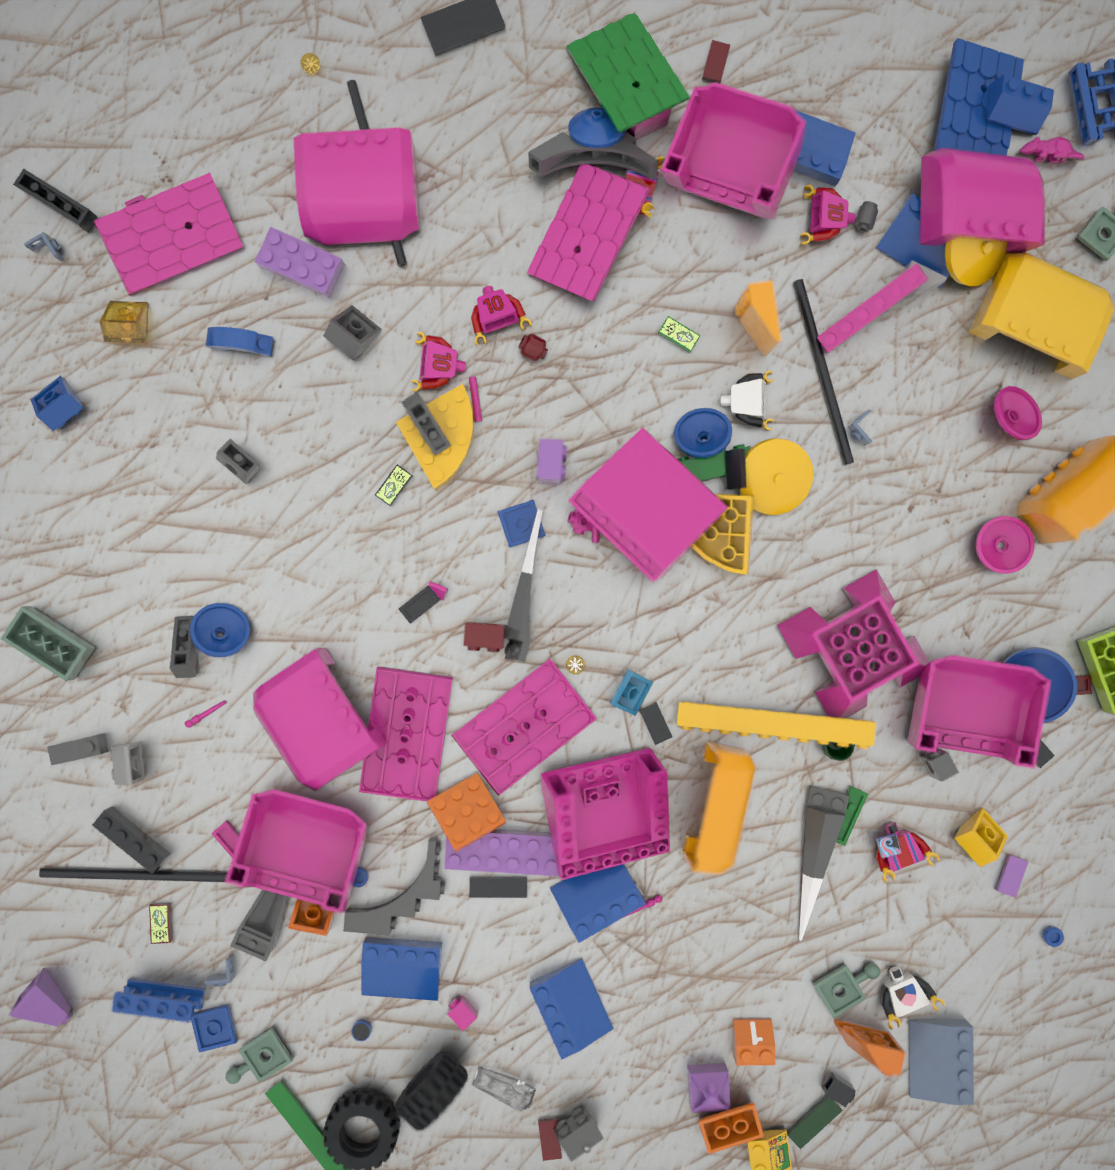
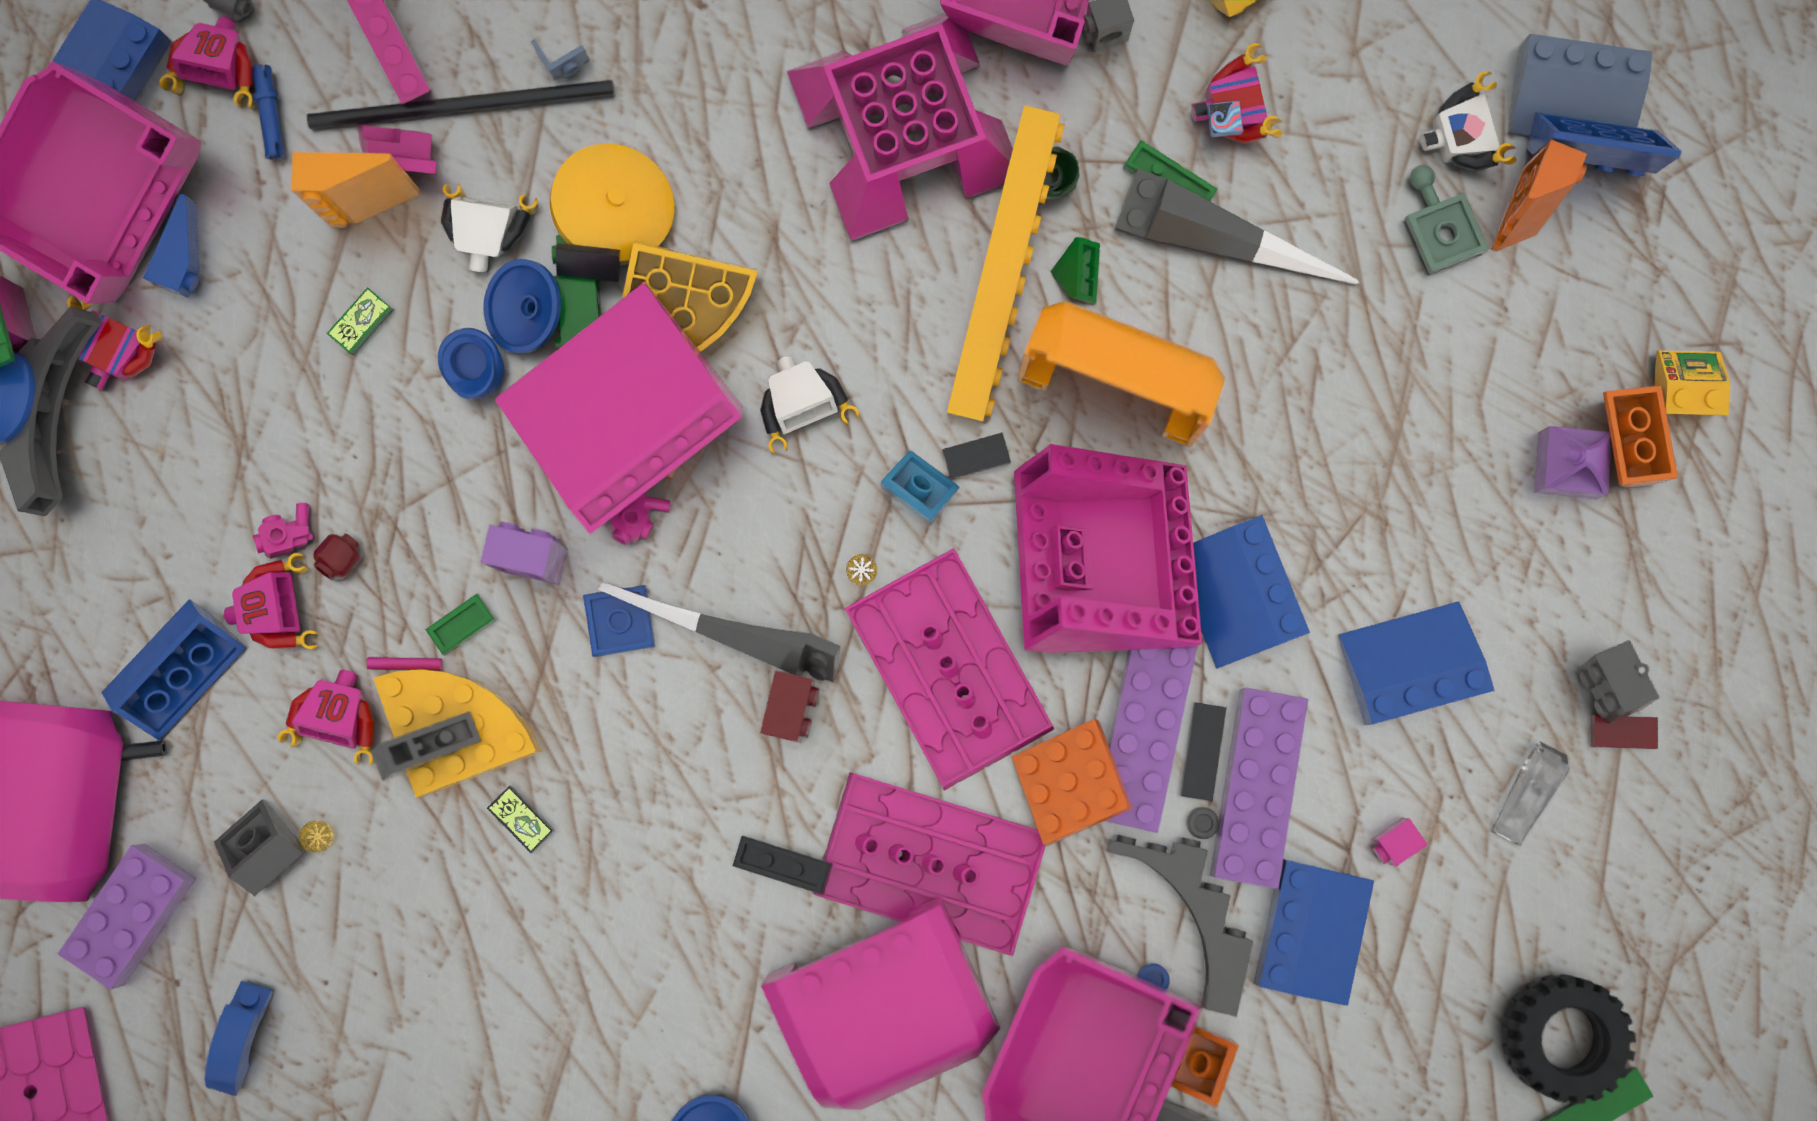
camera: 80 degrees left, 5 degrees down
dark grey brick [216,439,260,484] -> none
black tile [351,1020,371,1041] -> none
black tyre [395,1051,468,1131] -> none
black tile [399,585,440,624] -> none
dark pink slope [428,581,448,601] -> none
dark pink piece [527,164,651,301] -> none
dark pink piece [623,895,663,918] -> none
orange slope [733,1019,775,1066] -> none
dark green tile [787,1096,843,1150] -> none
black brick [822,1072,856,1107] -> none
none -> blue slope [101,599,246,740]
none -> blue slope [143,193,200,298]
none -> blue pin [252,65,285,160]
none -> dark pink piece [253,503,314,559]
none -> clear yellow tile [299,820,334,853]
none -> dark pink slope [358,124,436,174]
none -> green tile [425,594,497,656]
none -> blue piece [438,328,505,399]
none -> black tile [733,836,833,894]
none -> white torso [760,356,859,454]
none -> green slope [1050,237,1100,304]
none -> dark grey tile [1186,807,1219,839]
none -> medium lavender brick [1210,688,1308,889]
none -> blue slope [1527,112,1682,176]

